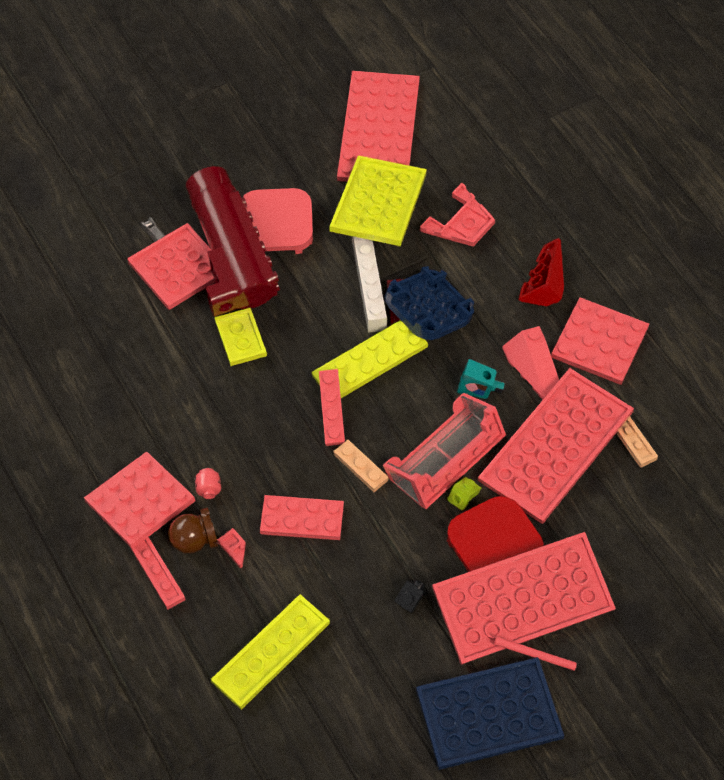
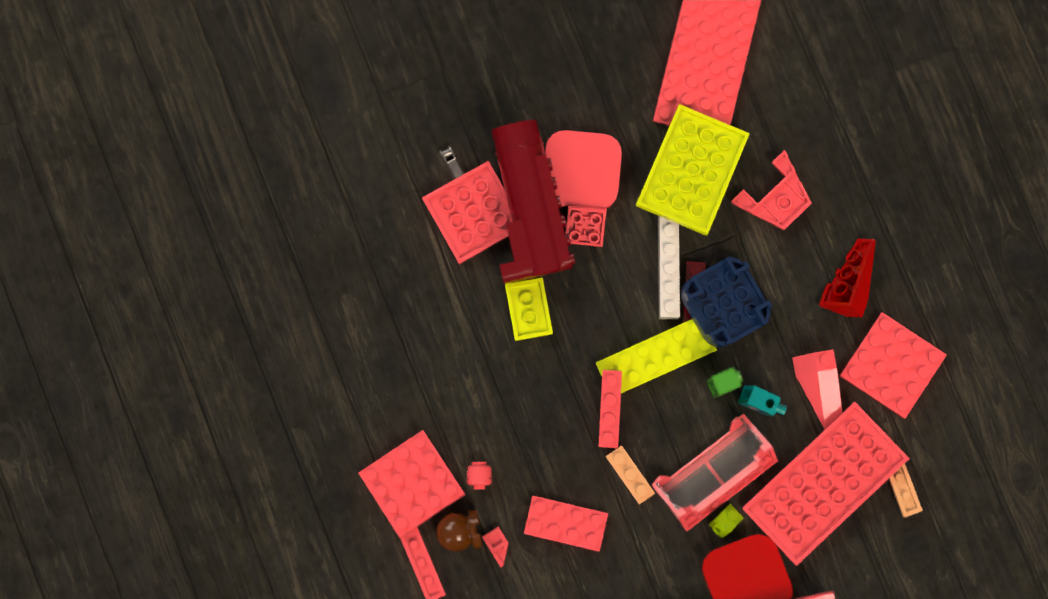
camera: 10 degrees right, 25 degrees up
none -> coral tile [566,205,607,247]
none -> bright green brick [706,368,742,399]

